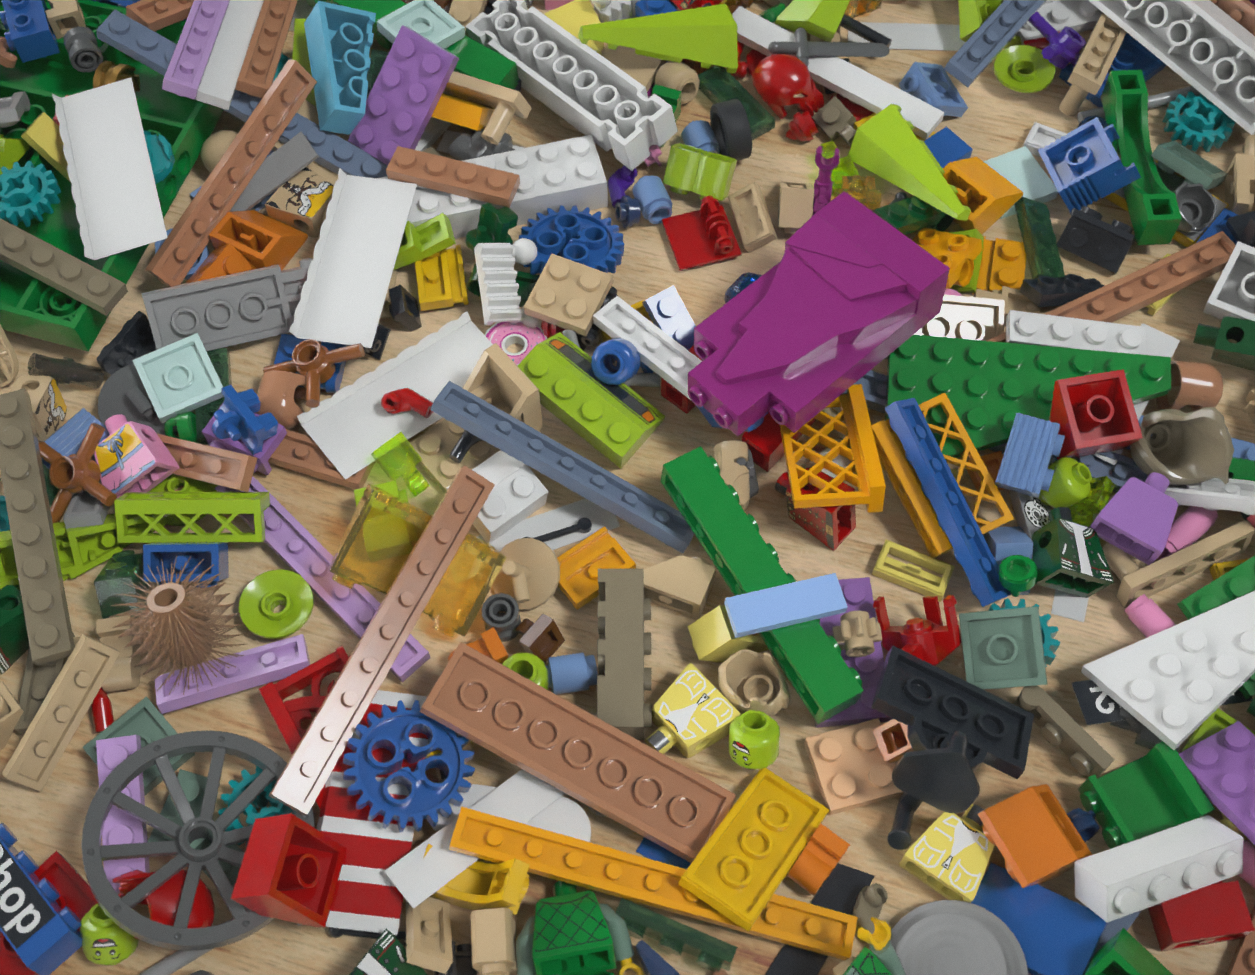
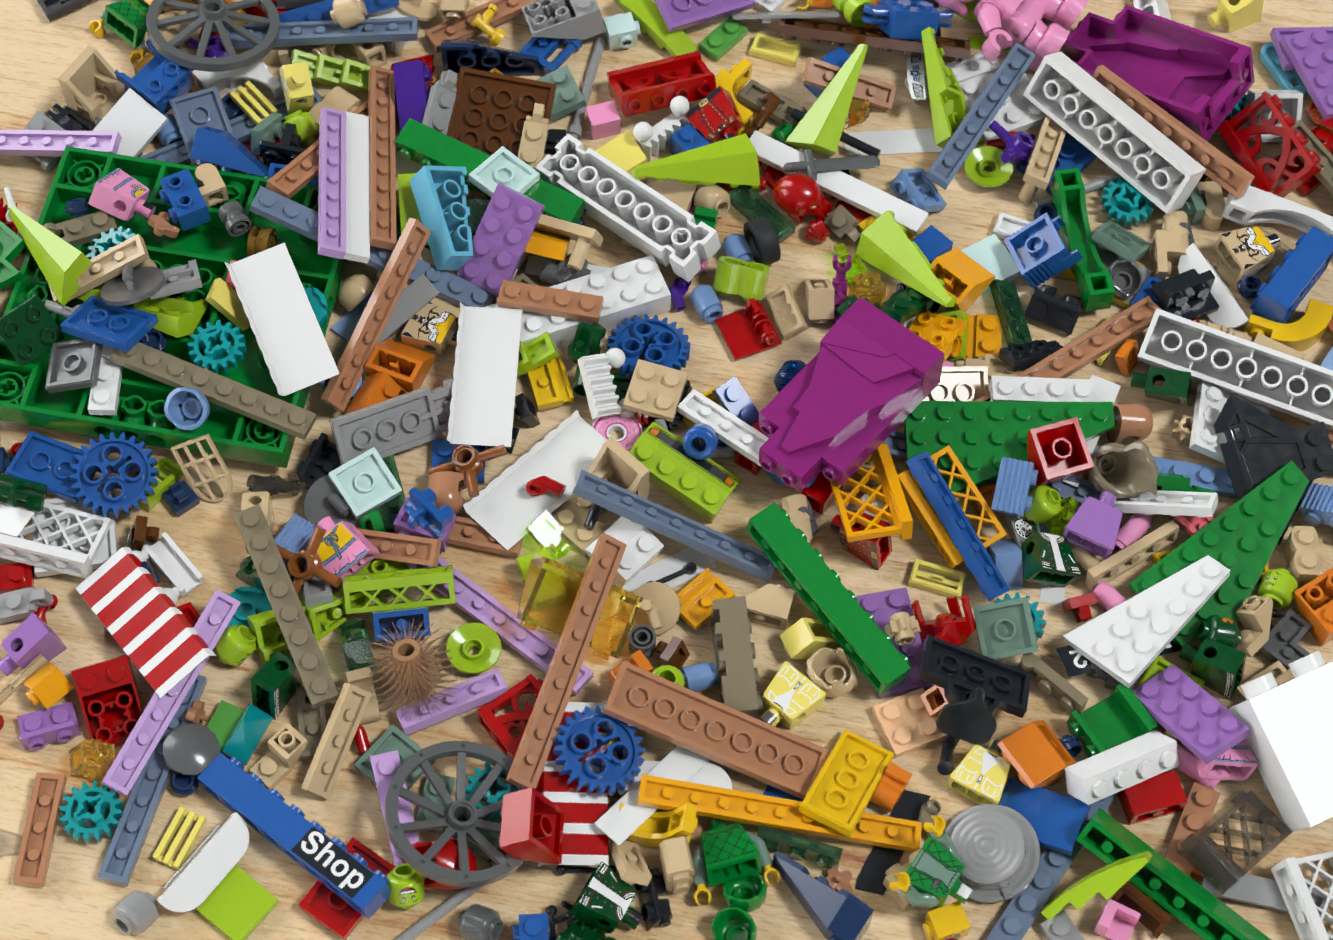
camera: 10 degrees left, 0 degrees up
dark blue plate [615,196,641,228] -> none
light blue tile [724,573,848,638] -> none
lime head [729,710,780,770] -> none
green tile [999,555,1037,597] -> none
none -> red tile [1062,593,1097,623]
none -> orange plate [1115,338,1139,375]

